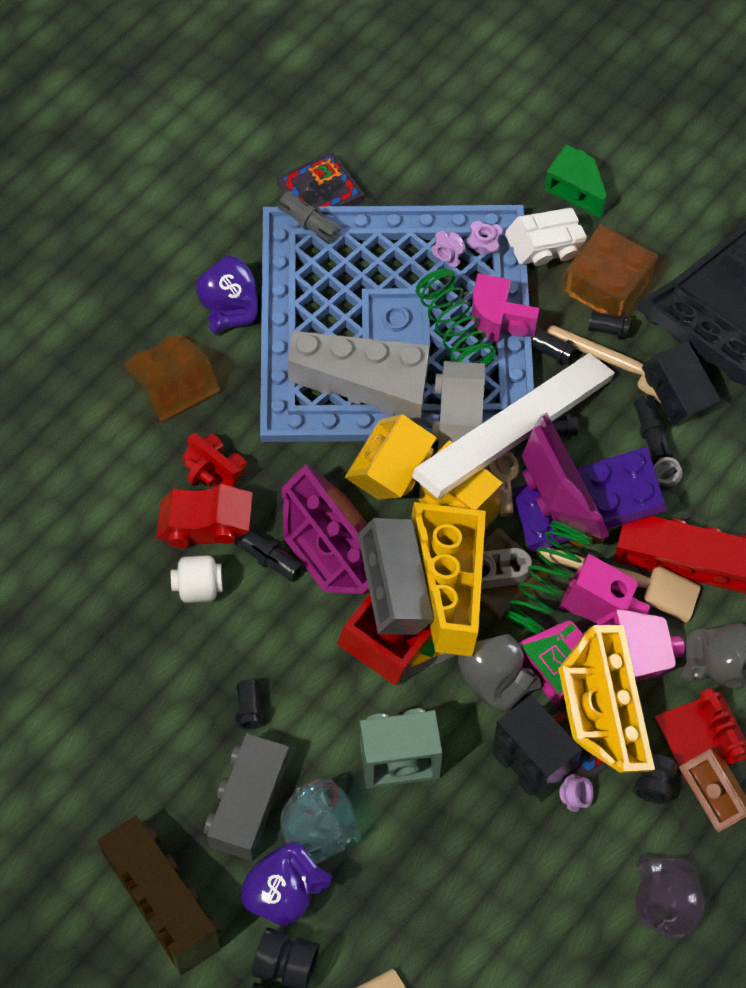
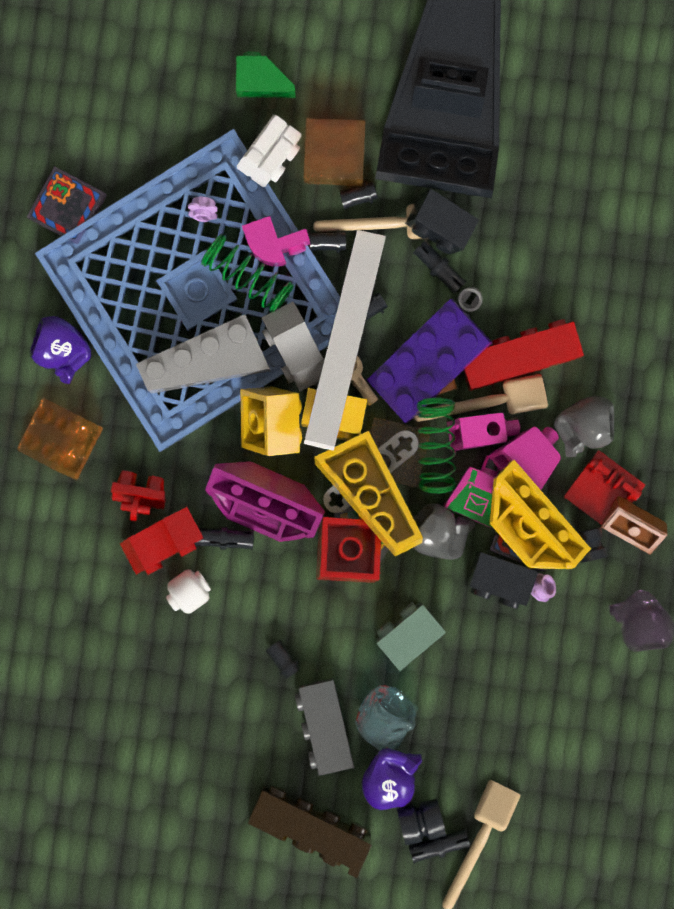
camera: 30 degrees left, 25 degrees up
dark grey pin [278,191,342,244] -> none
dark grey brick [358,518,434,635] -> none
lavender plate [467,221,503,254] -> none
magenta wedge [522,412,609,539] -> none

